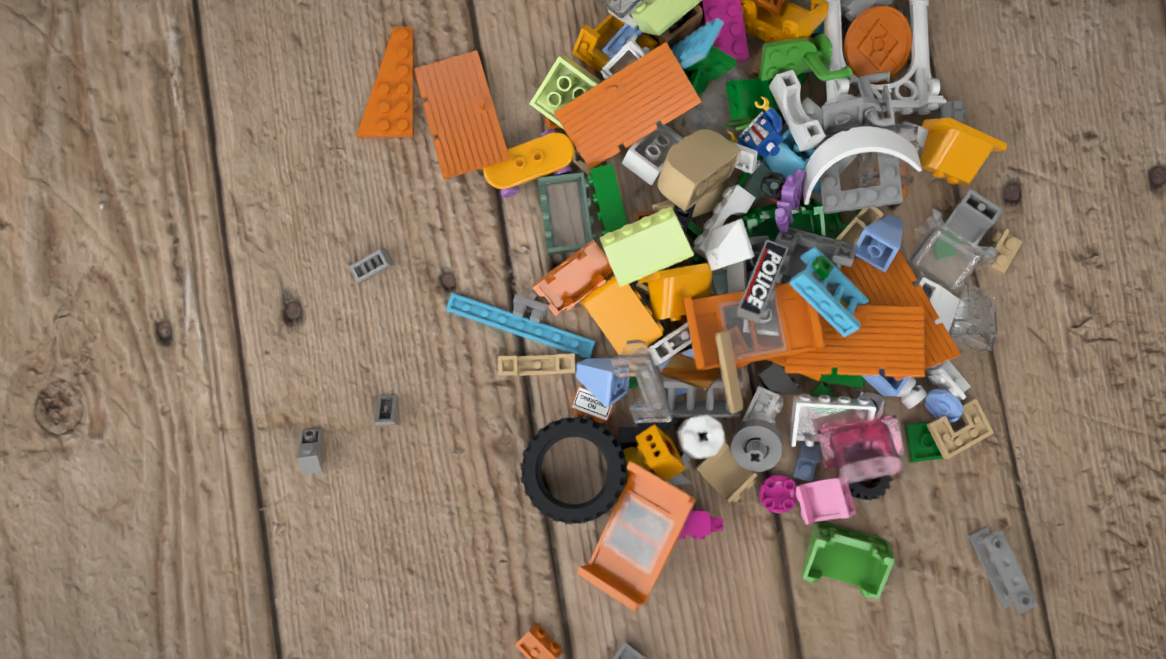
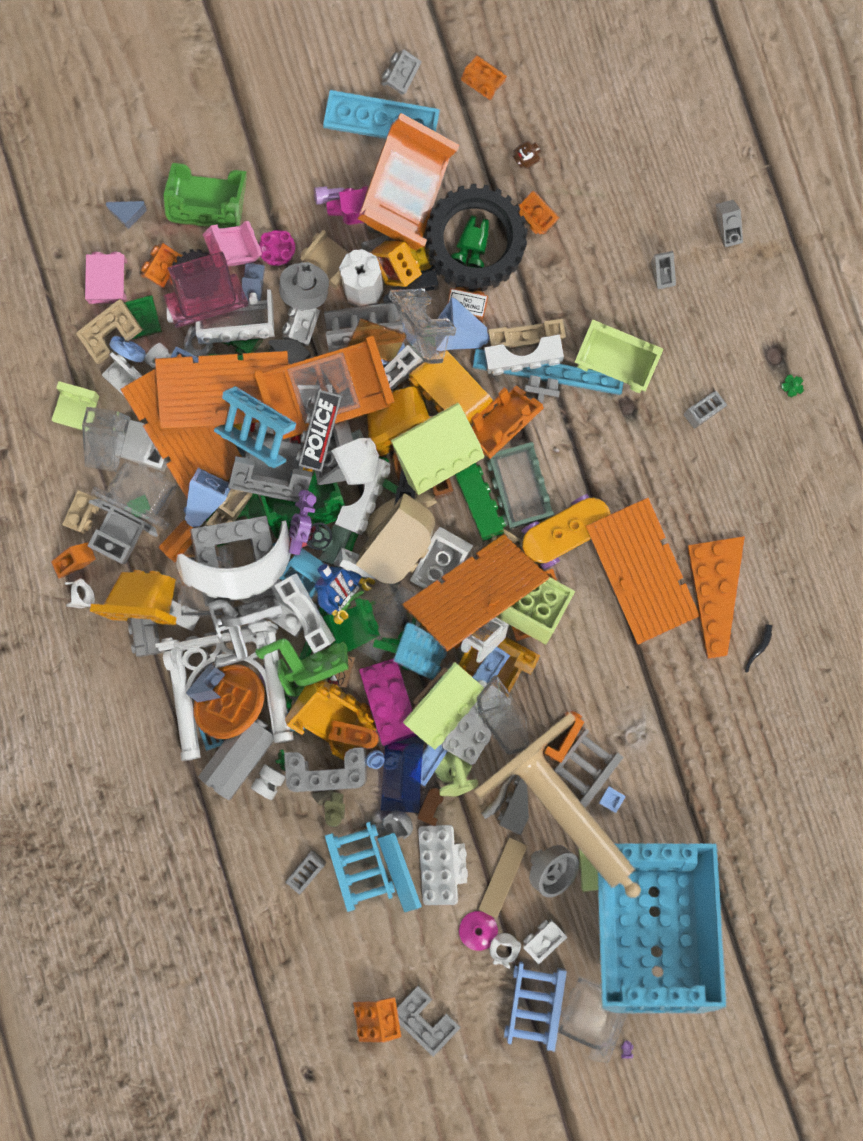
camera: 175 degrees right, 0 degrees up
tan slope [714,331,743,414] -> none
green tile [812,256,834,280] -> none
light grey fence [968,527,1038,614] -> none
none -> orange slope [51,542,96,579]
none -> yellowish green bracket [52,381,99,432]
none -> white piece [65,578,95,608]
none -> bright pink panel [85,252,127,304]
none -> sand blue slope [106,201,147,229]
none -> orange bracket [140,243,182,288]
none -> orange panel [159,520,193,563]
none -> sand blue slope [186,663,225,702]
none -> lavender piece [314,186,344,205]
none -> medium azure plate [323,90,440,139]
none -> green piece [450,215,489,268]
none -> white arch [484,335,564,375]
none -> reddish brown head [513,141,541,169]
none -> orange bracket [518,191,560,234]
none -> yellowish green windscreen [575,320,663,393]
none -> black animal [745,624,773,673]
none -> green plant [781,374,804,398]

